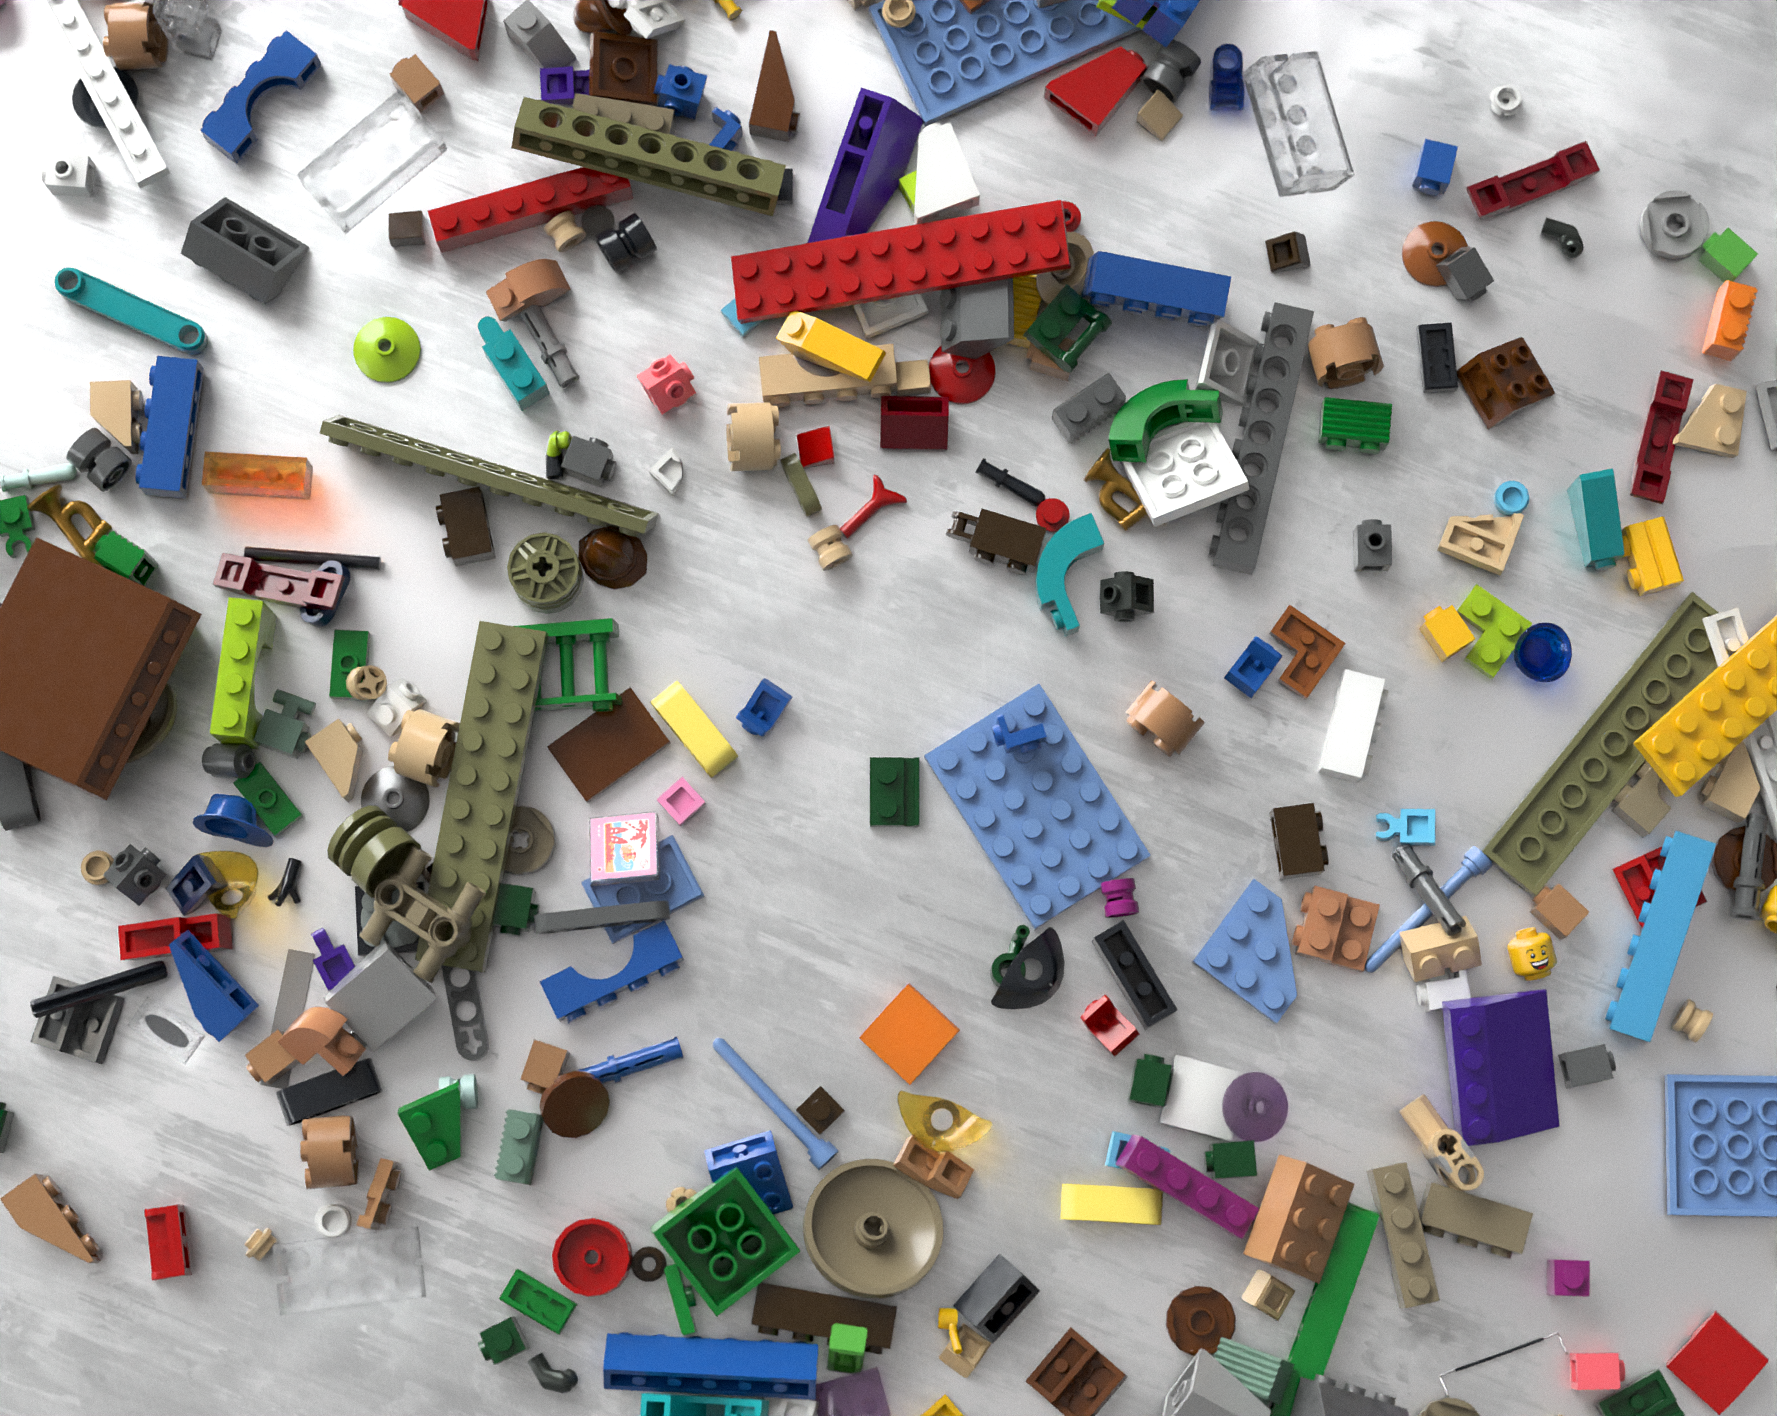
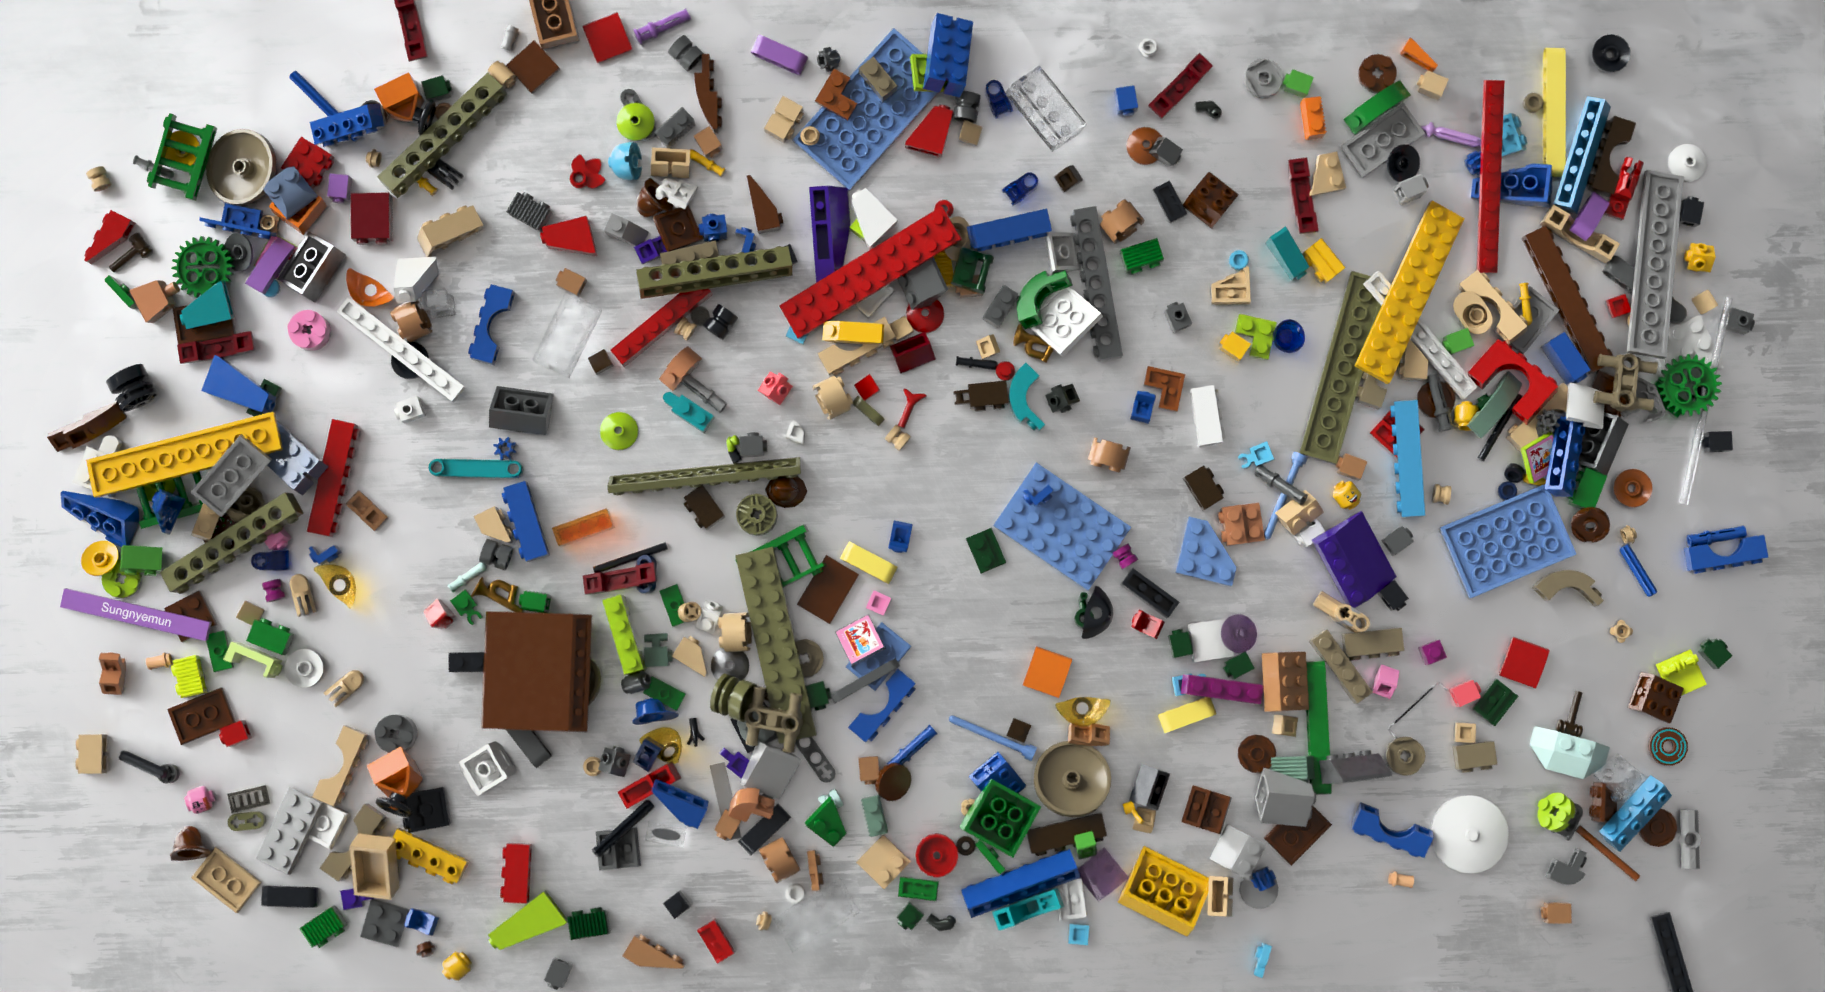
camera: 25 degrees left, 5 degrees up
none -> blue gear [493,437,517,460]
none -> black brick [663,891,692,919]
none -> tan plate [856,834,911,889]
none -> tan plate [976,334,1000,359]
none -> clear blue piece [1002,172,1038,206]
none -> bright pink brick [1372,664,1400,699]
none -> black brick [1377,580,1409,611]

